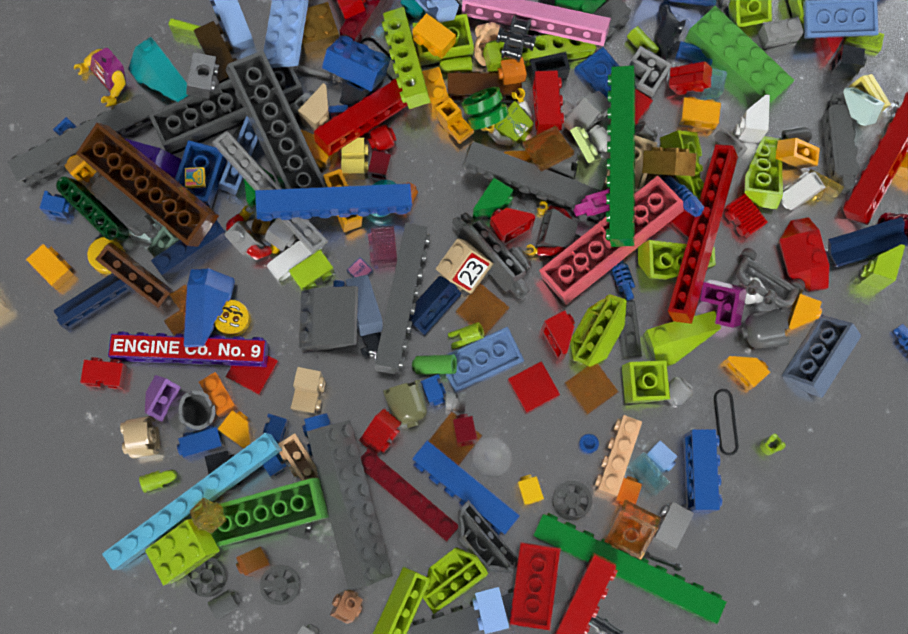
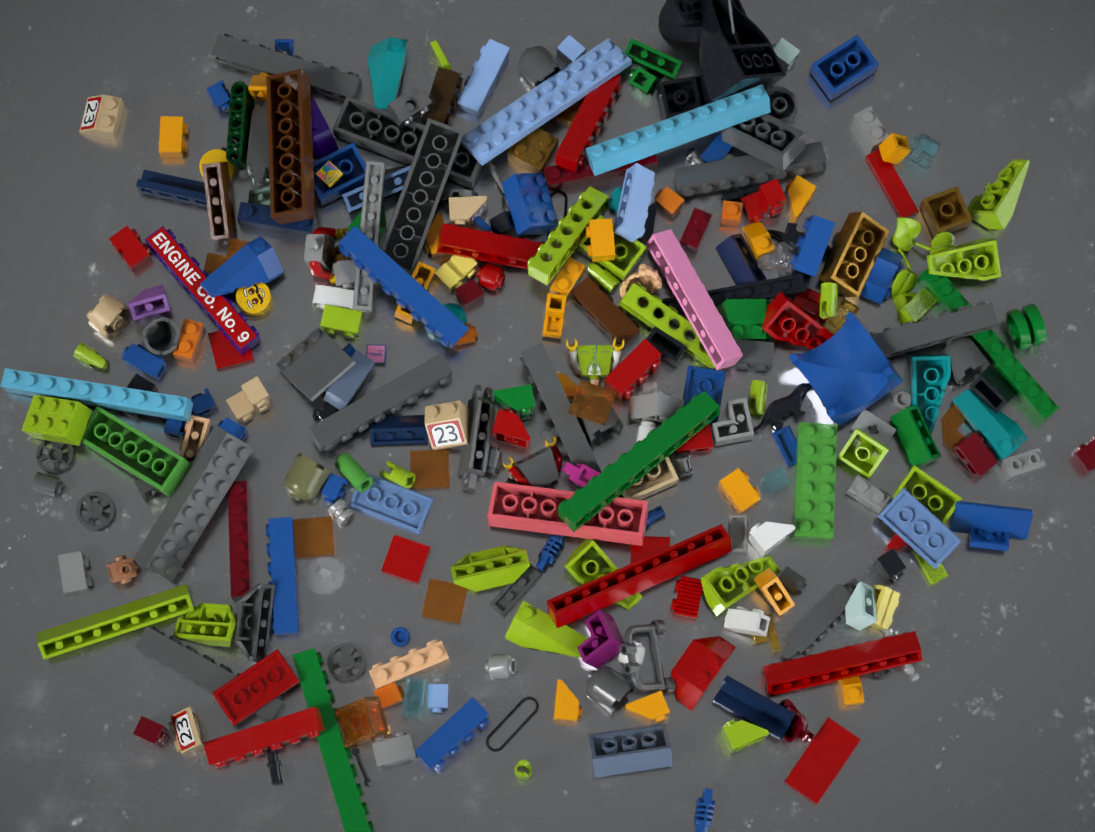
camera: 50 degrees right, 0 degrees up
torso [73,48,127,107] -> none
clear yellow brick [190,497,226,534] -> none
light orange slope [218,410,253,449] -> none
dark orange slope [236,546,272,577] -> none
red brick [358,409,401,455] -> none
clear pink brick [368,226,397,269] -> none
dark red brick [452,414,477,448] -> none
green wheel [461,87,509,130] -> none
light blue brick [472,587,509,634] -> none
black axle [496,15,537,63] -> none
orange brick [497,57,526,85] -> none
yellow brick [517,474,544,506] -> none
red slope [541,310,575,362] -> none
yellowish green wing [570,127,602,163] -> none
lime slope [622,361,670,404] -> none
pearl gold brick [642,147,697,176] -> none
lime wedge [659,130,704,200] -> none
blue hinge [664,175,705,217] -> none
red brick [669,61,712,95] -> none

